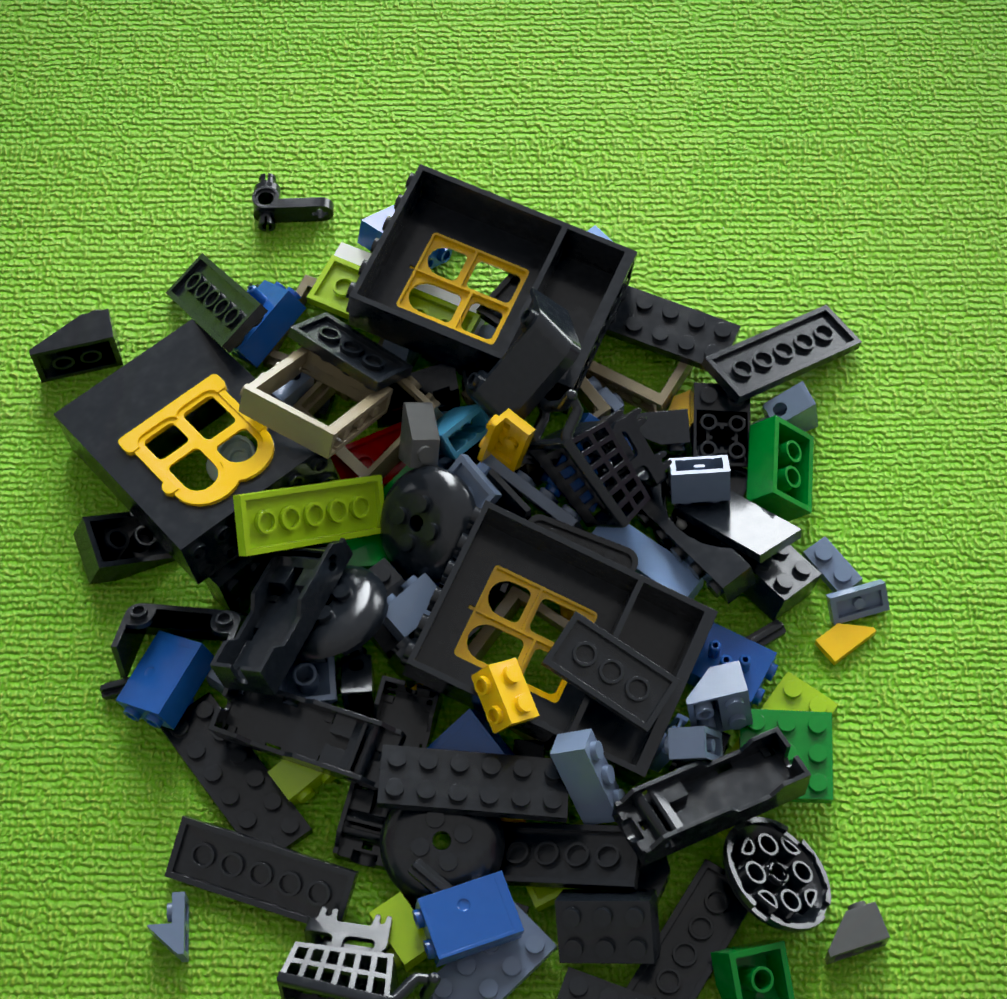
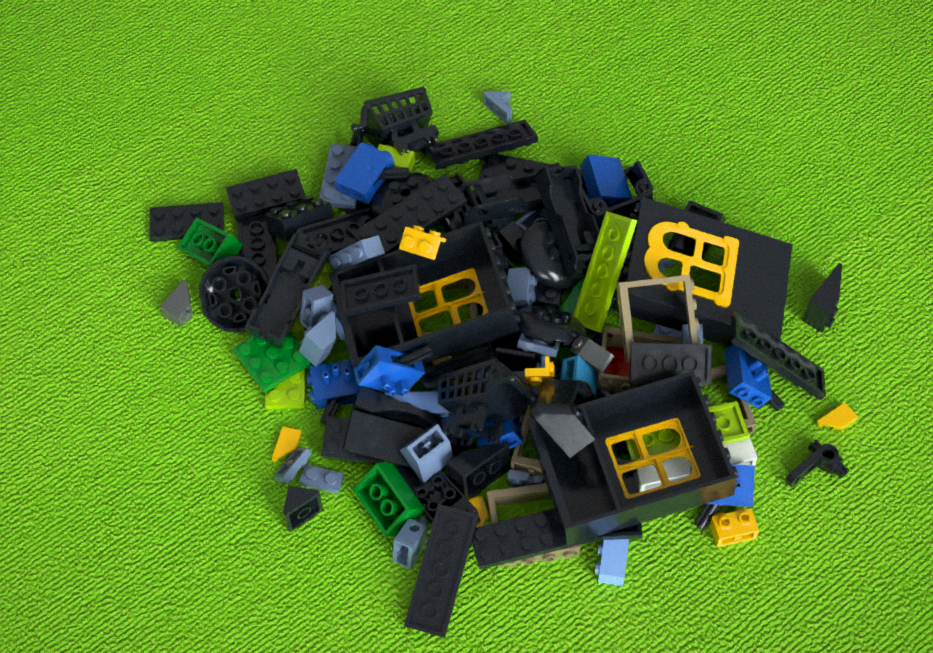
camera: 140 degrees right, 5 degrees down
none -> black slope [283,486,323,533]
none -> blue piece [354,345,434,396]
none -> yellow tile [816,402,858,430]

